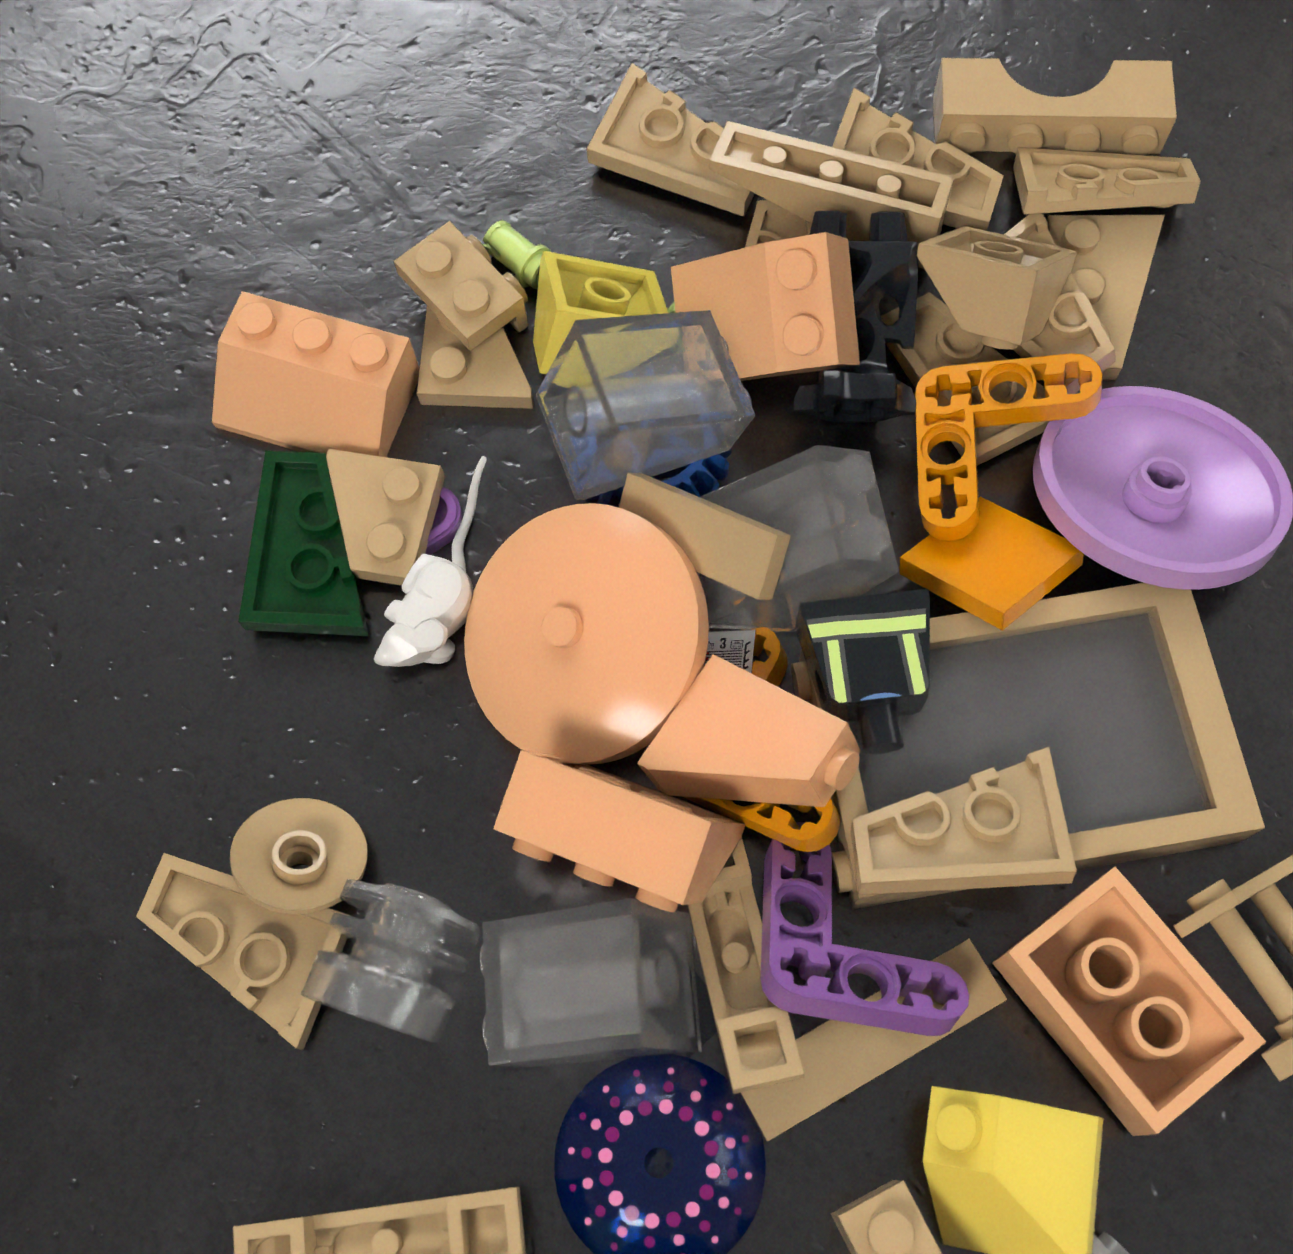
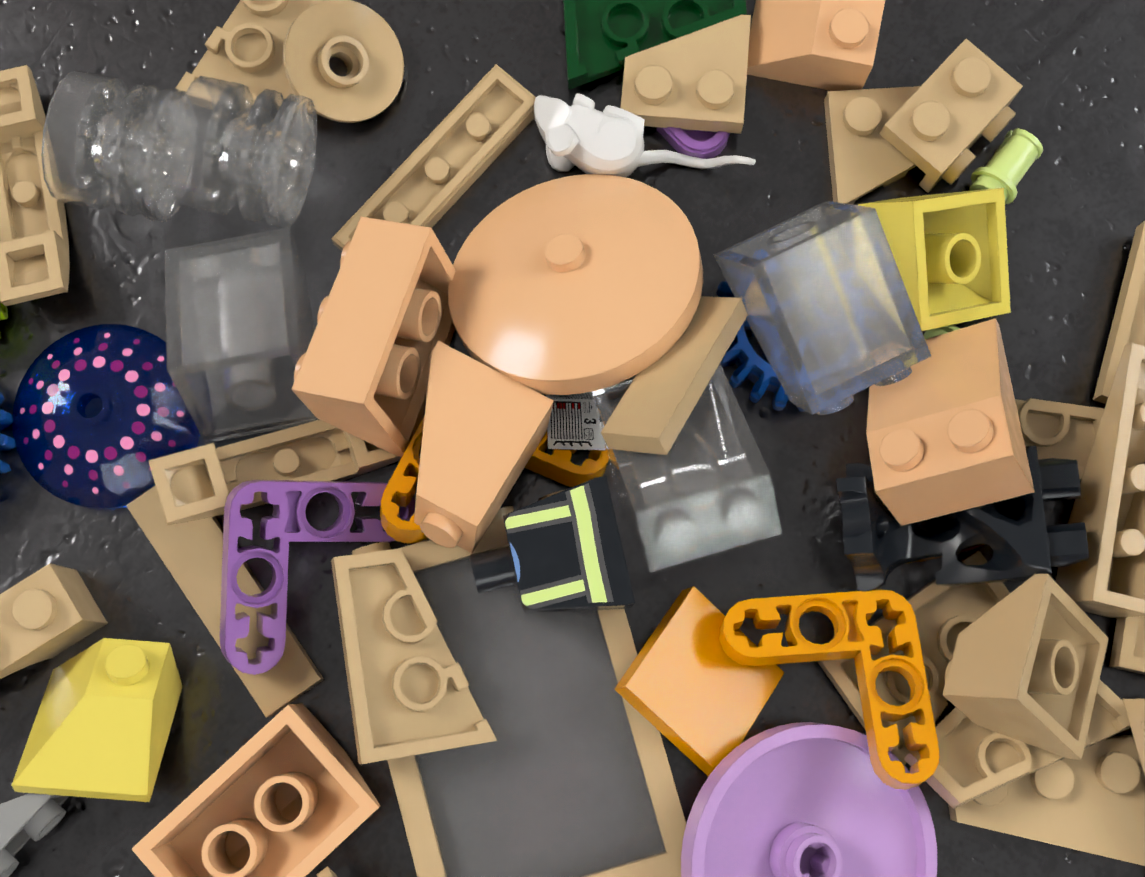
camera: 80 degrees right, 10 degrees up
none -> clear wheel [41,71,197,222]
none -> tan tile [331,64,536,251]

